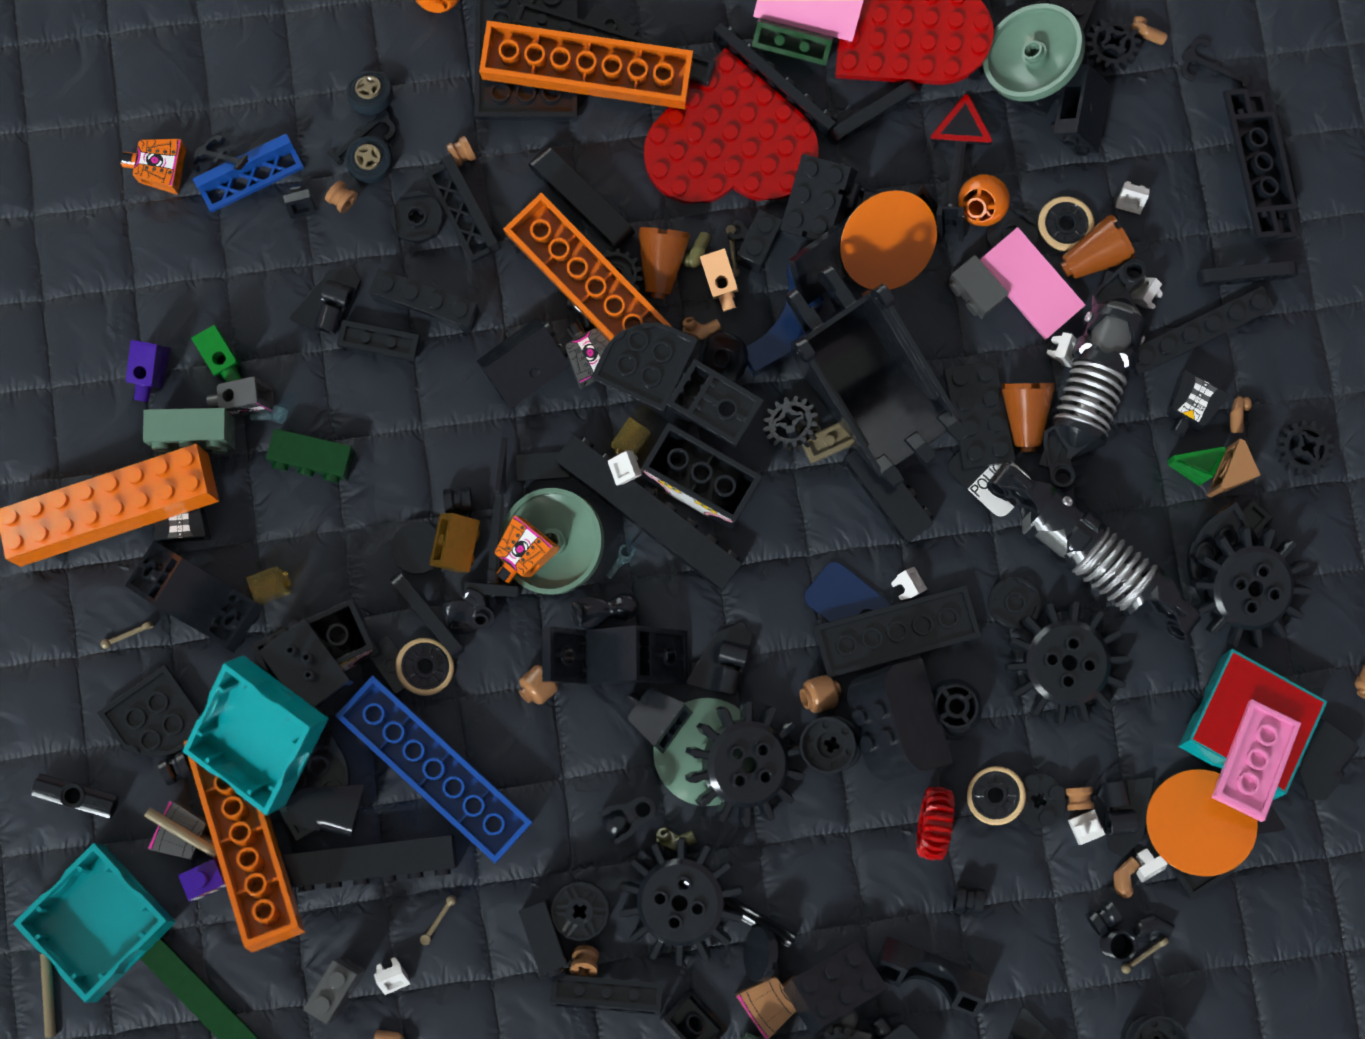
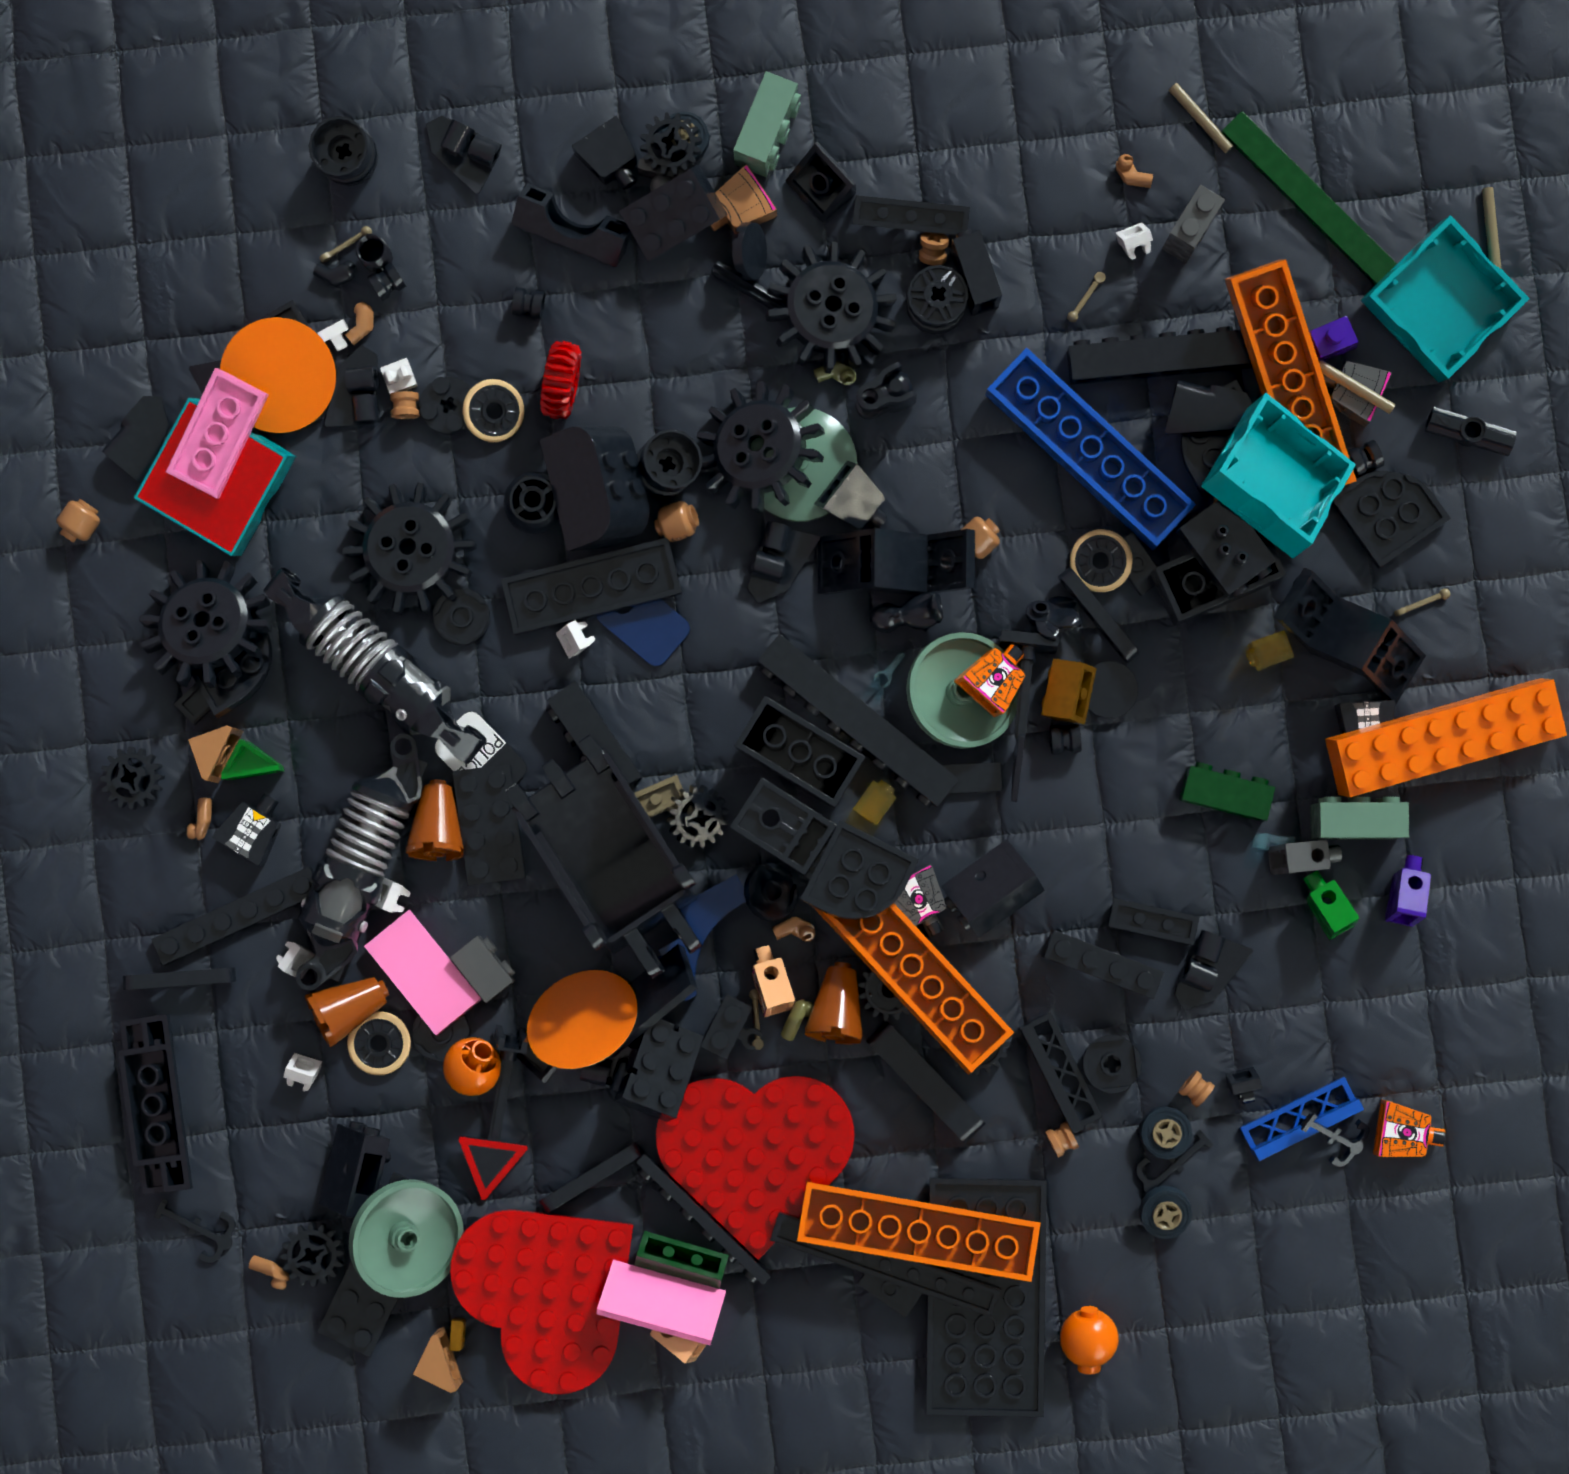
camera: 165 degrees left, 5 degrees up
white tile [608,450,642,486] -> none

